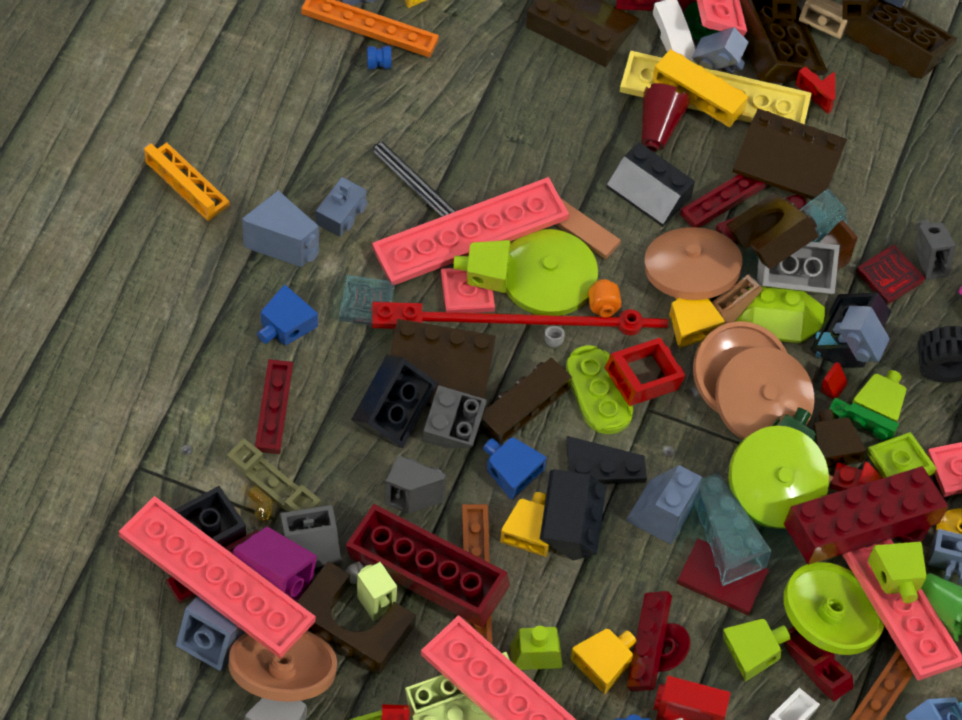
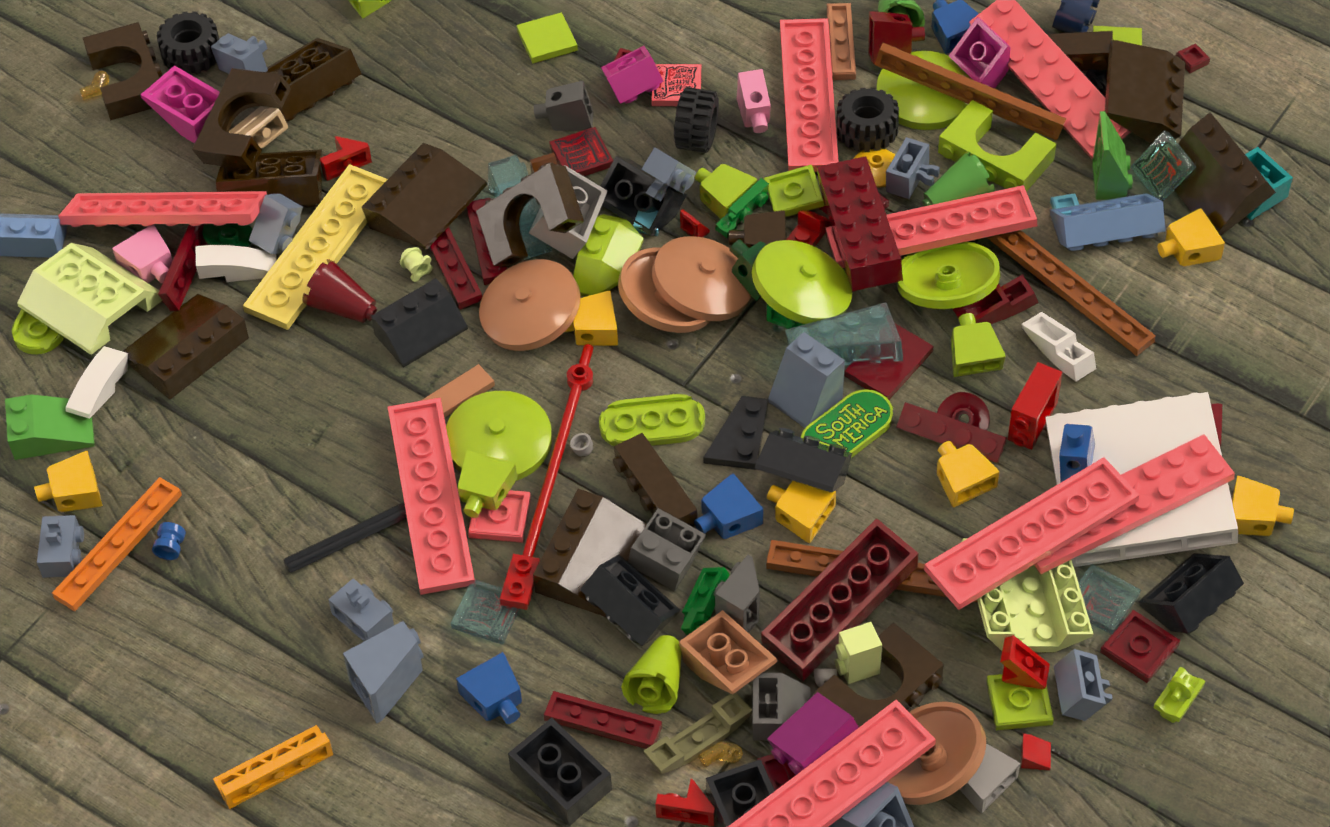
camera: 70 degrees left, 5 degrees down
lime torso [510,626,562,670] -> none
orange head [588,279,622,317] -> none
red window [604,338,686,407] -> none
yellow brick [652,49,748,128] -> none
medium nougat slope [712,274,763,324] -> none
lime torso [868,542,926,603] -> none
none -> yellowish green brick [400,247,433,282]
none -> black brick [508,717,612,826]
none -> lime cone [621,635,682,714]
none -> red slope [655,779,715,827]
none -> nougat slope [679,610,777,695]
none -> green hinge [681,567,730,635]
none -> tile [801,390,893,458]

